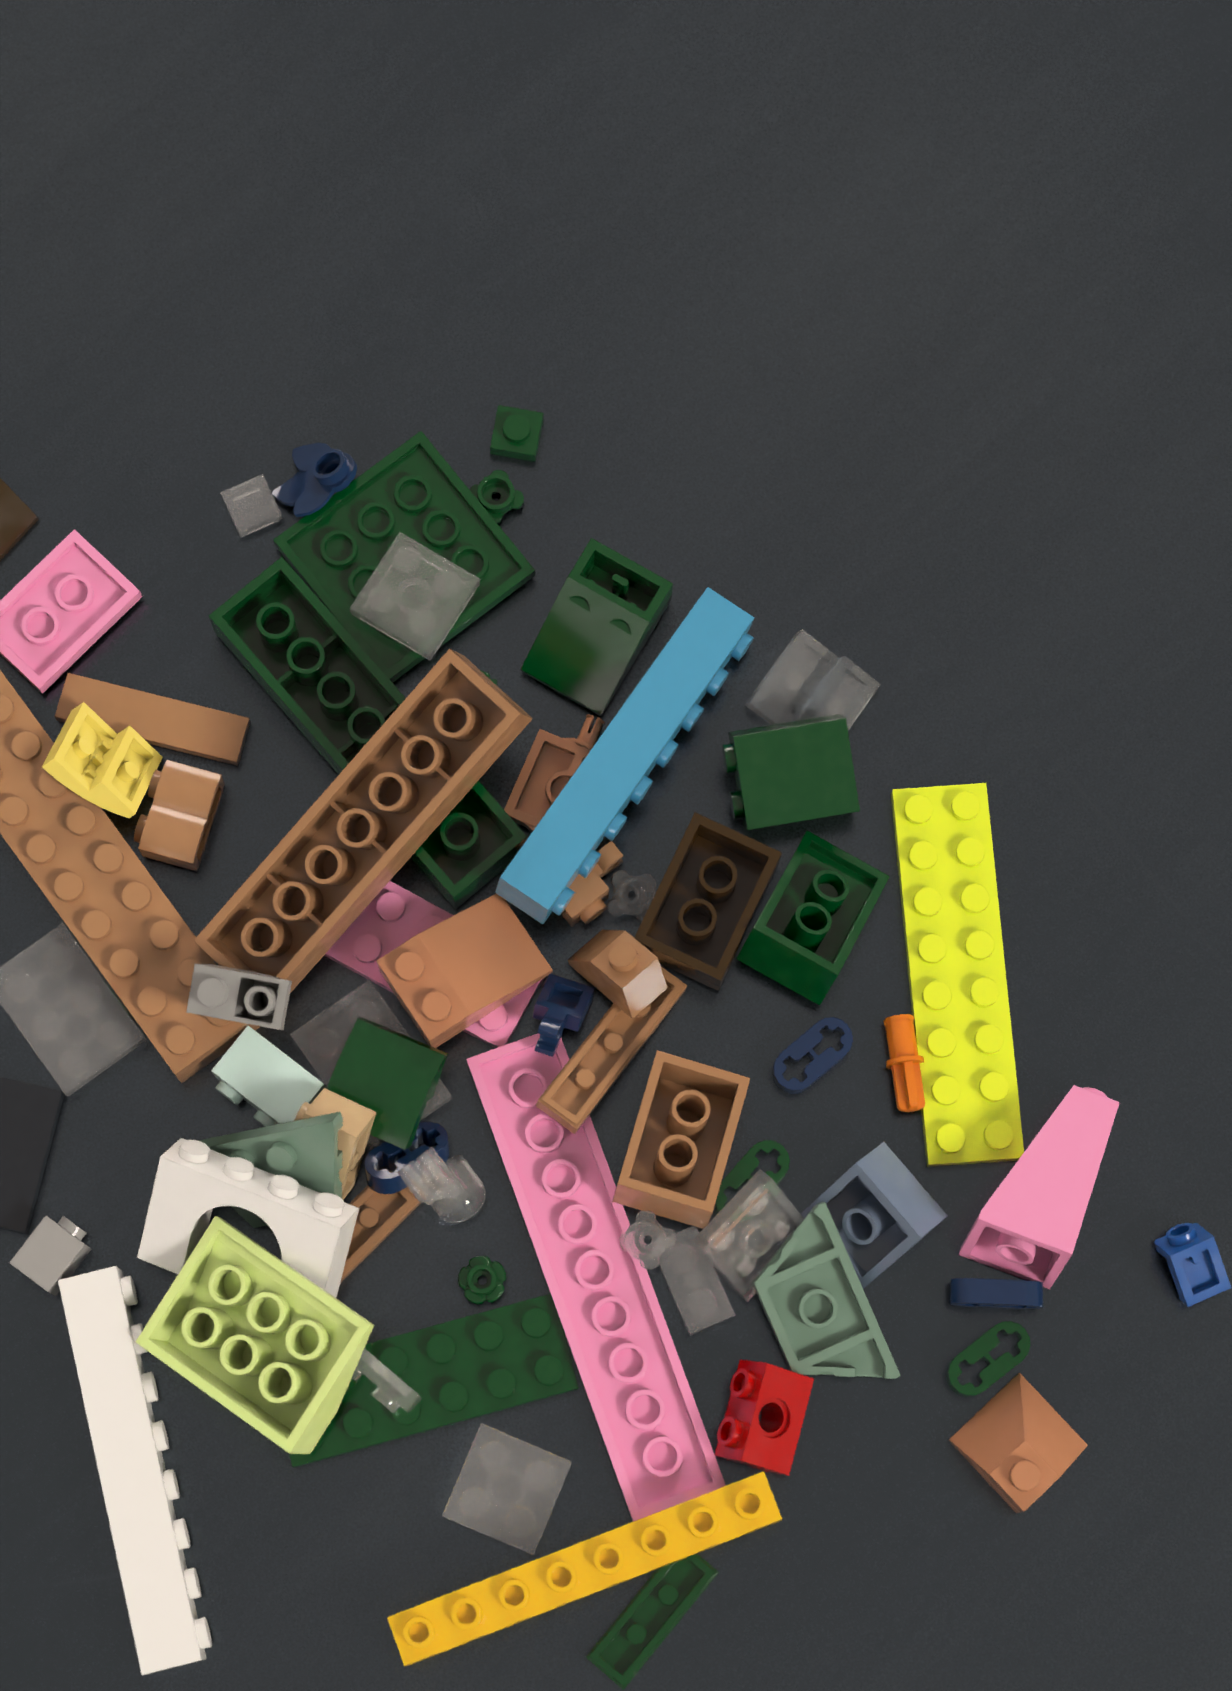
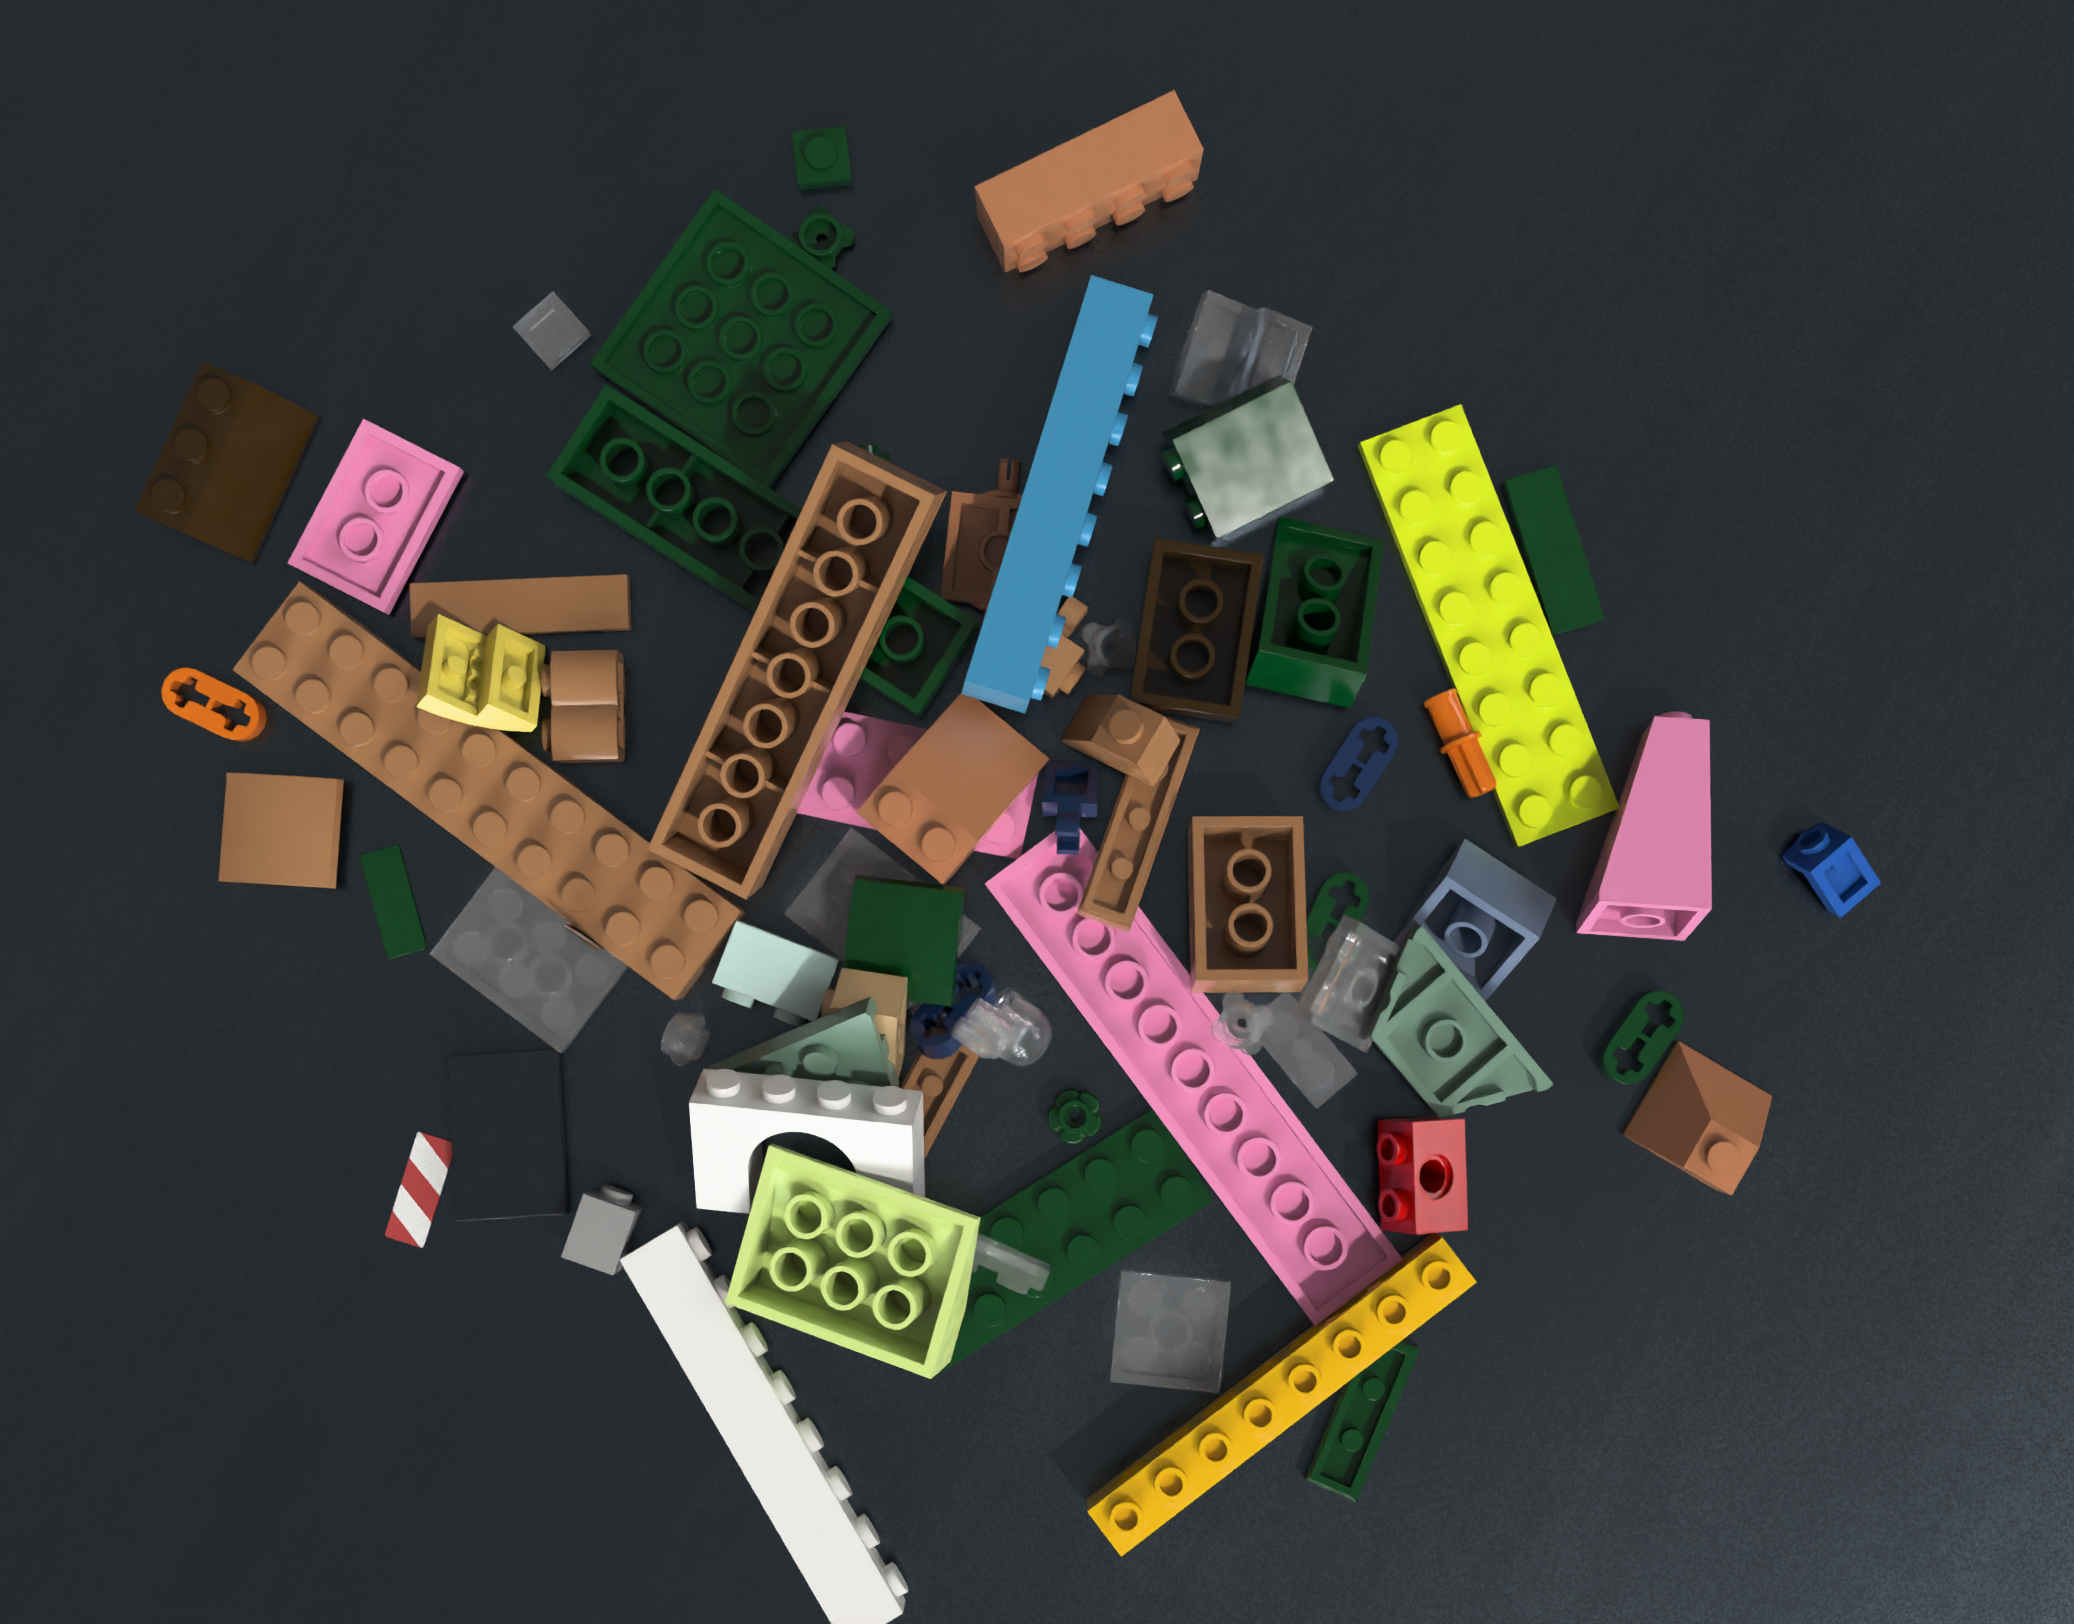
camera: 15 degrees left, 10 degrees up
light grey slope [186,964,292,1030] -> none
dark blue plate [272,443,357,517] -> none
clear plate [350,532,480,661] -> none
dark green slope [520,538,673,716] -> none
dark blue beam [950,1278,1043,1309] -> none
none -> clear plate [661,1012,709,1066]
none -> nougat brick [974,90,1204,273]
none -> dark green tile [1502,465,1605,636]

